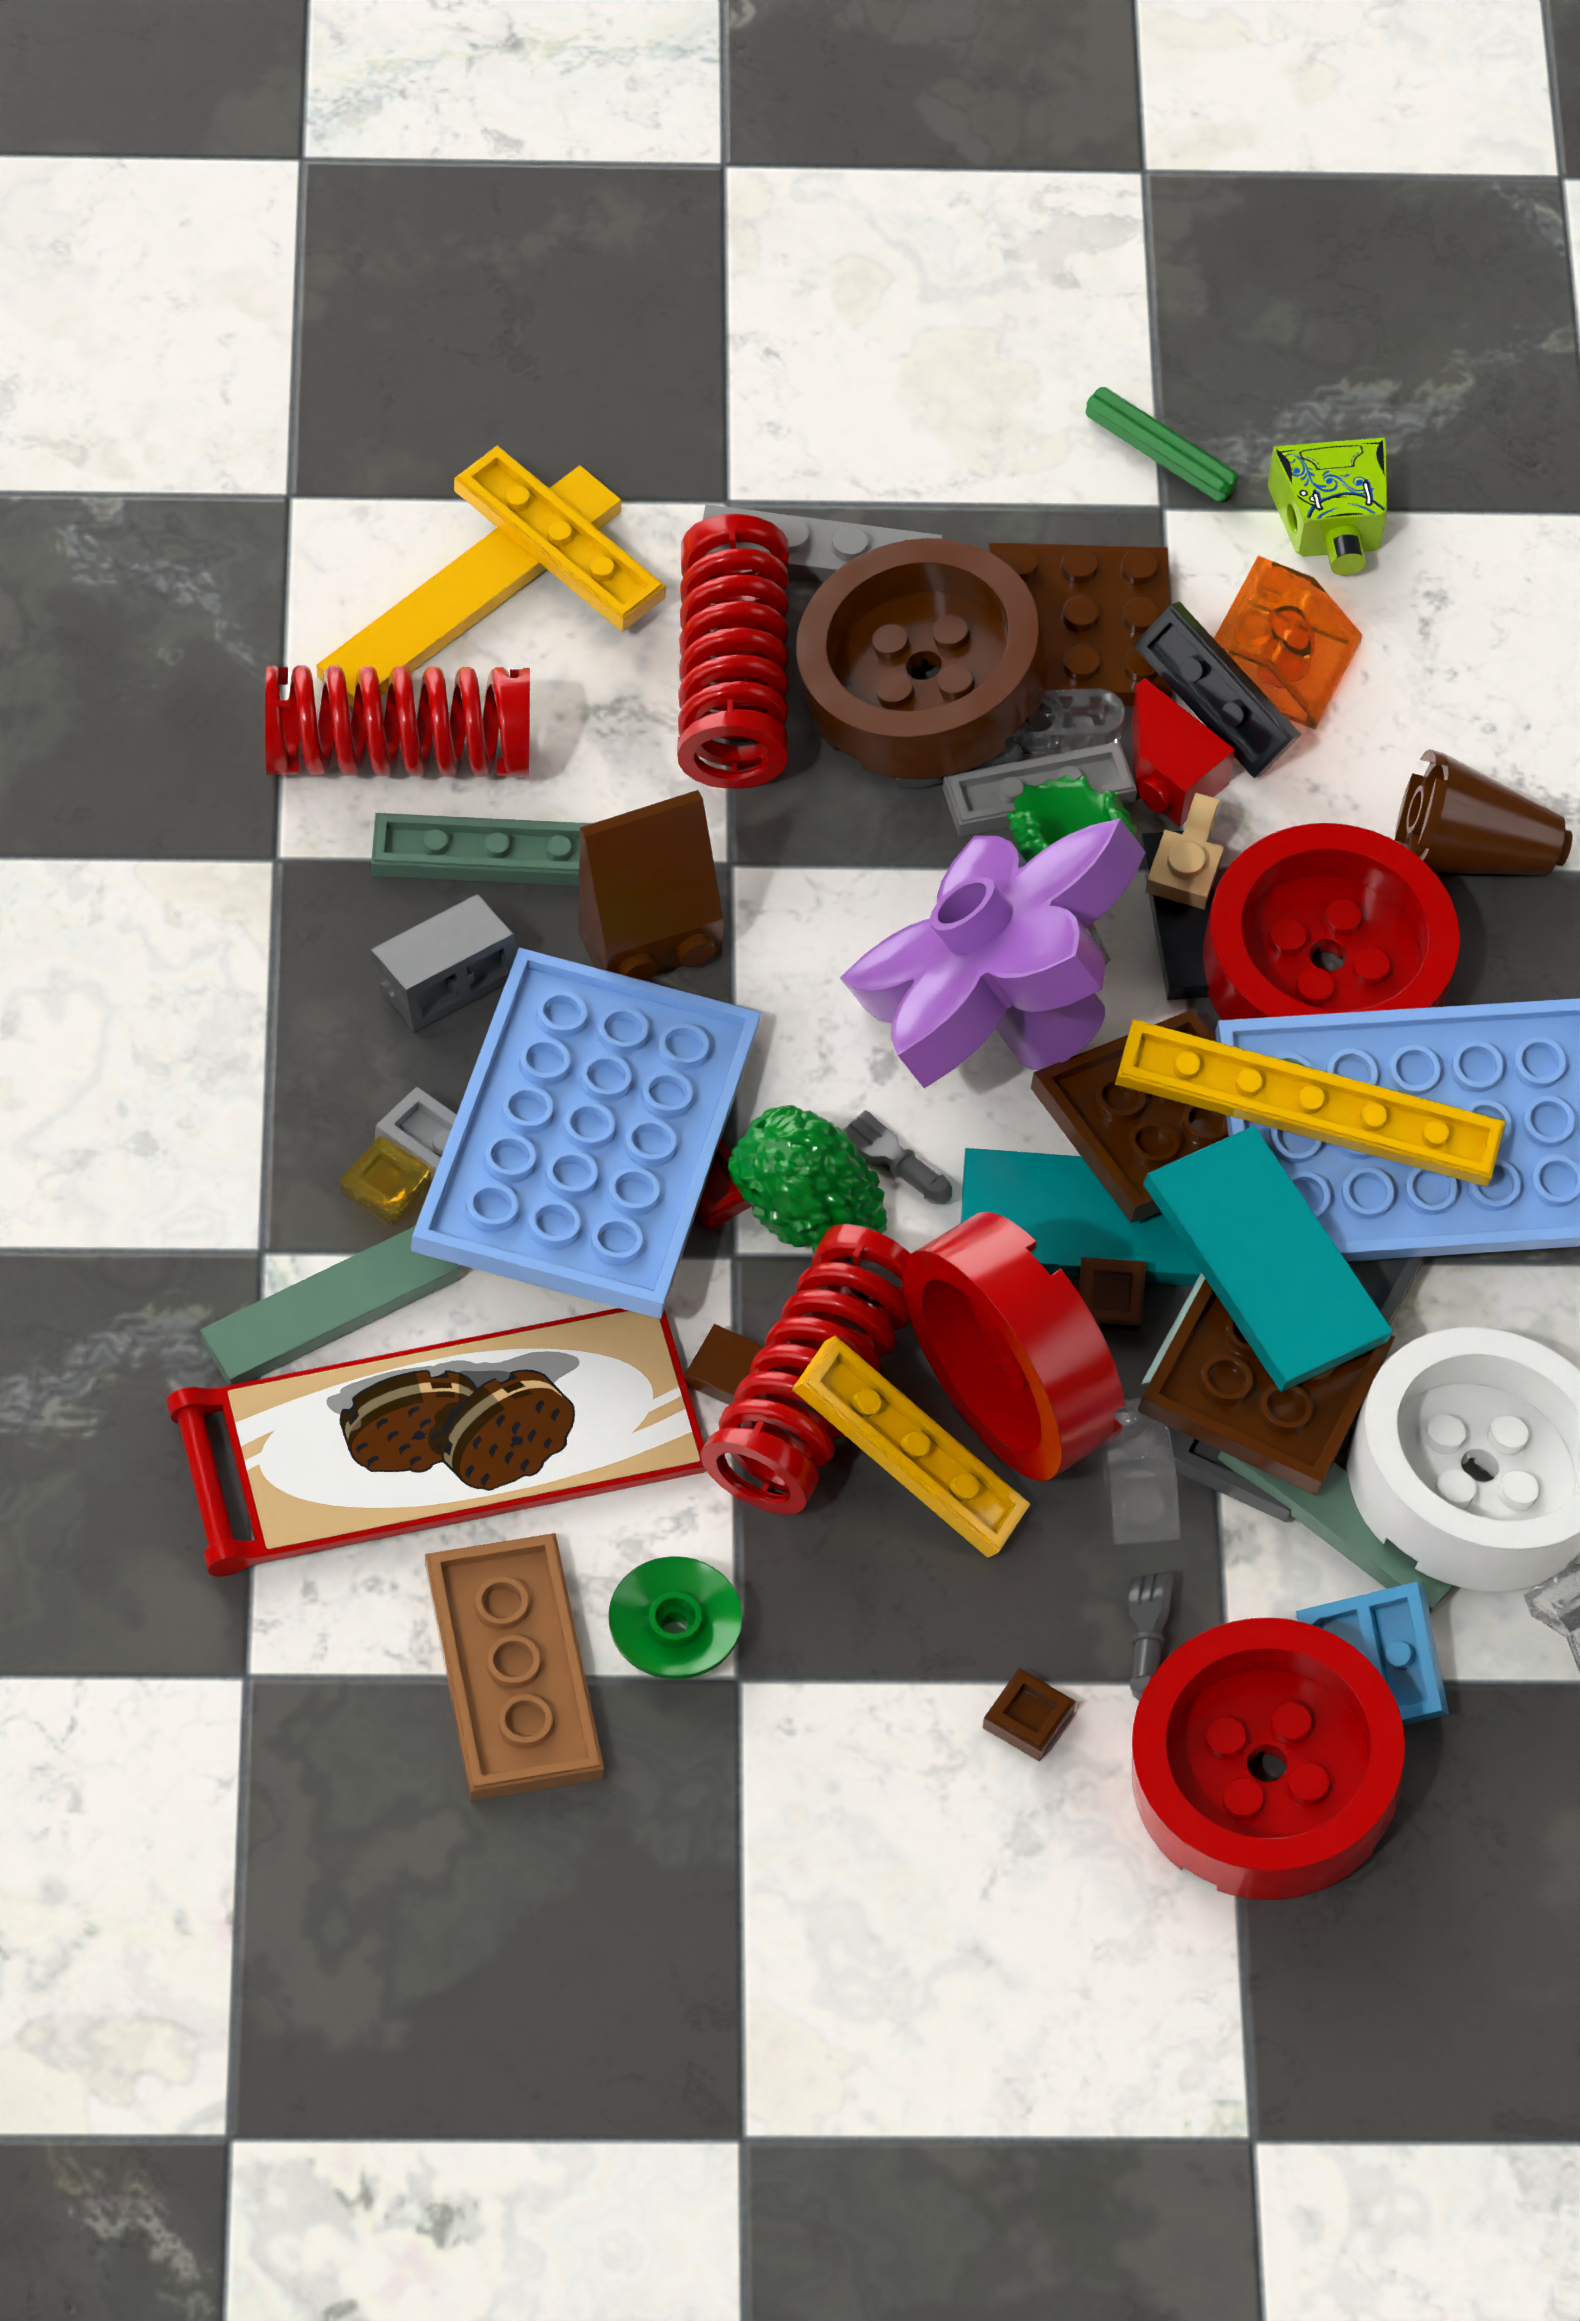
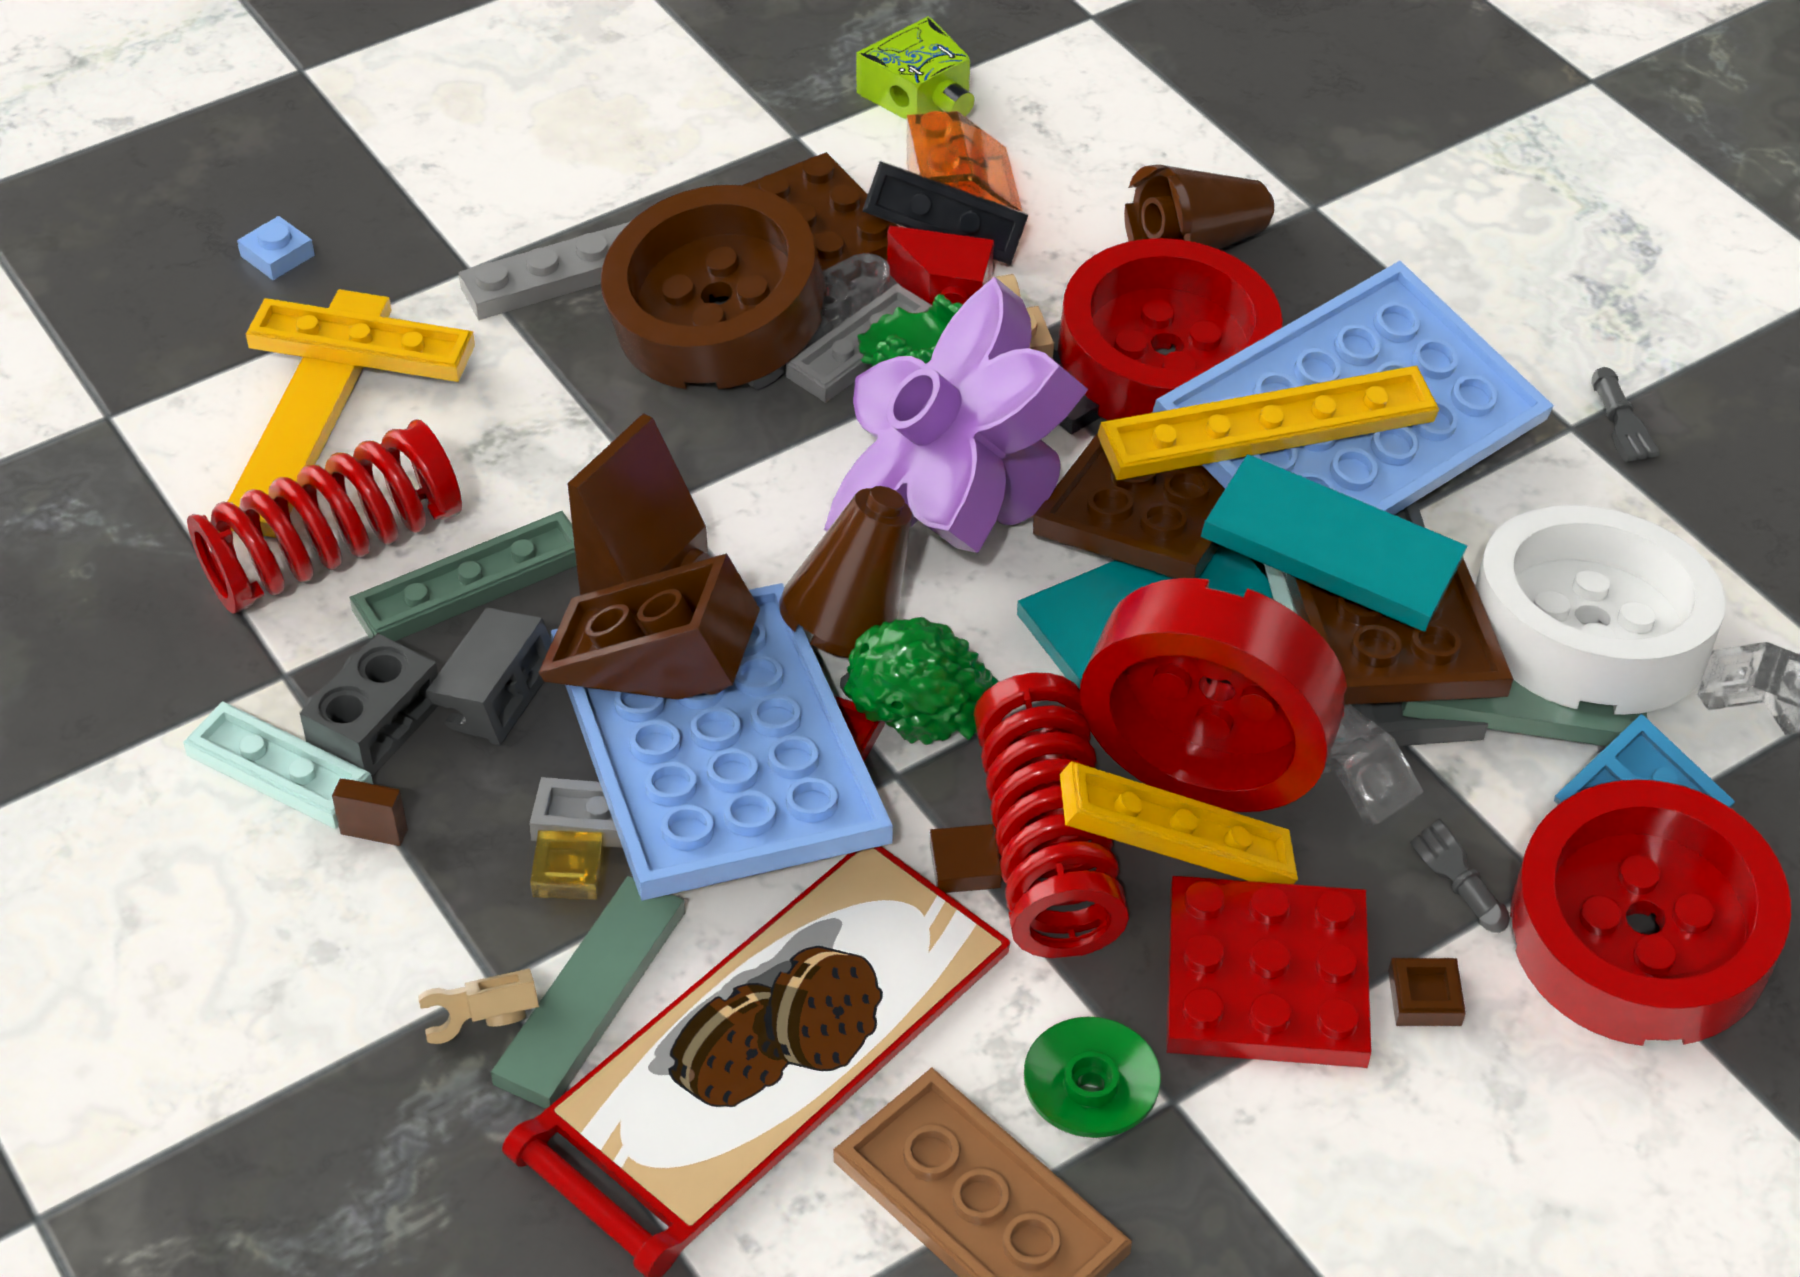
camera: 30 degrees left, 10 degrees down
red piece [677,514,789,789] -> none
dark grey piece [842,1110,952,1205] -> none
green axle [1085,387,1238,502] -> none
none -> light aqua tile [183,701,373,829]
none -> light blue plate [237,216,315,280]
none -> dark grey brick [299,633,438,777]
none -> reddish brown tile [332,778,408,846]
none -> tan plate [418,968,539,1044]
none -> reddish brown slope [538,553,760,700]
none -> reddish brown cone [779,486,912,658]
none -> red plate [1166,876,1371,1068]

